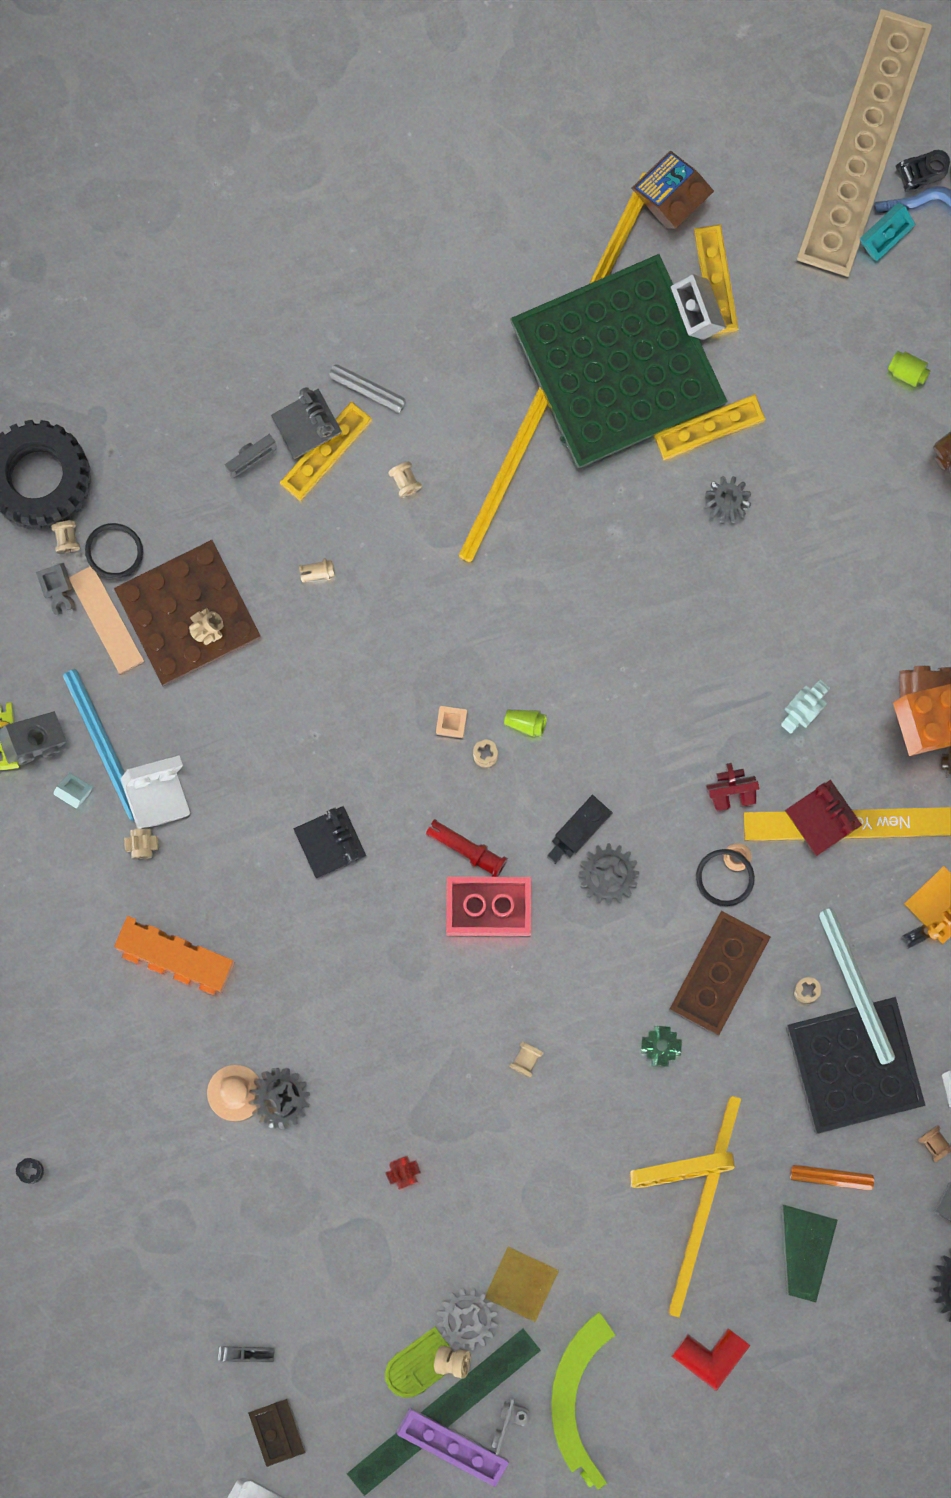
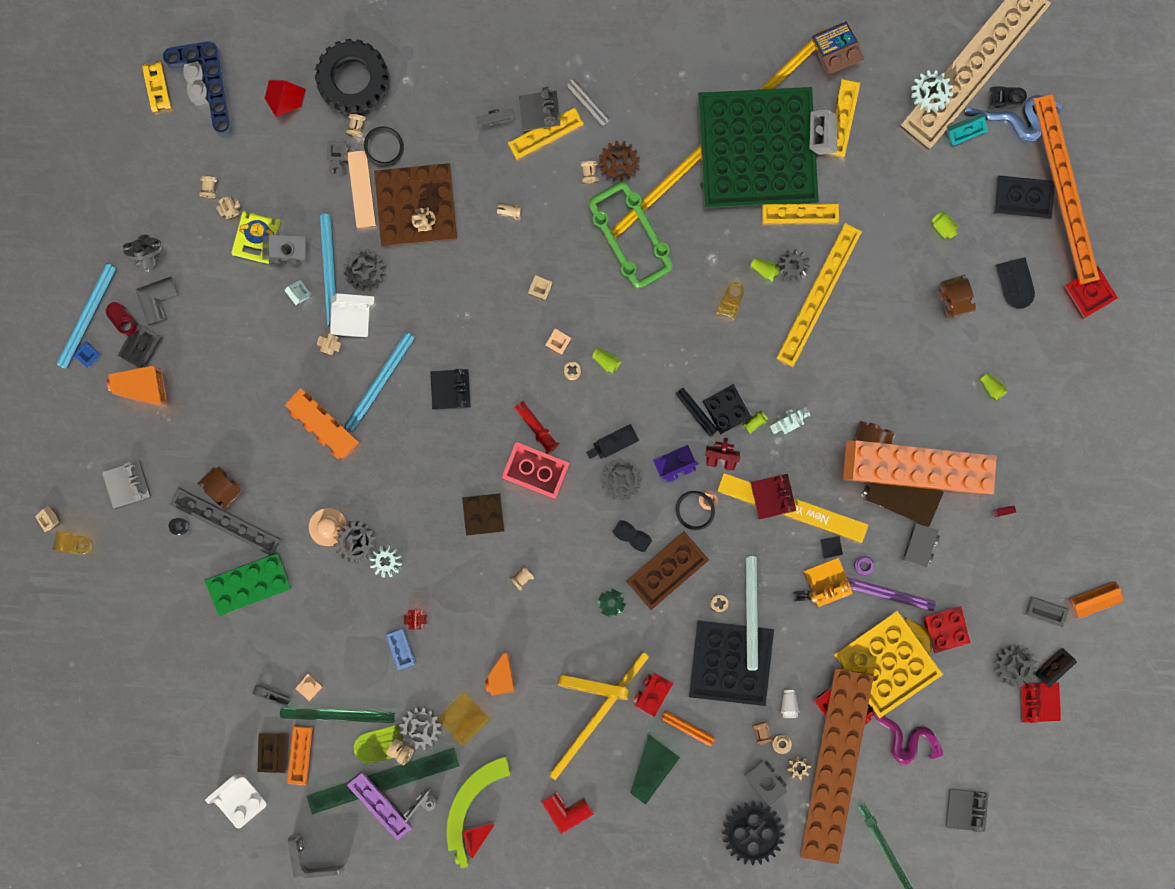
camera: 15 degrees right, 5 degrees up
none -> dark grey tile [170,487,282,555]
none -> reddish brown brick [197,466,241,510]
none -> green plate [204,552,291,616]
none -> clear green axle [280,708,395,723]
none -> orange plate [287,725,313,785]
none -> light nougat plate [295,674,323,701]
none -> dark grey gear [343,248,385,290]
none -> medium azure axle [345,332,414,431]
none -> light aqua gear [370,545,402,578]
none -> medium blue plate [385,628,416,670]
none -> dark brown plate [462,493,505,536]
none -> red slope [463,822,495,858]
none -> orange slope [485,652,515,696]
none -> tan plate [528,275,553,300]
none -> bright green bar [589,181,673,288]
none -> reddish brown gear [599,140,640,182]
none -> black brick [612,520,652,552]
none -> red bracket [633,672,674,717]
none -> dark purple bracket [653,445,699,483]
none -> black axle [676,388,718,436]
none -> black hinge [703,384,752,435]
none -> clear yellow piece [716,282,744,321]
none -> lime pin [743,410,768,434]
none -> lime cone [751,257,780,281]
none -> yellow tile [776,223,862,367]
none -> black tile [820,536,843,558]
none -> light aqua gear [911,70,953,113]

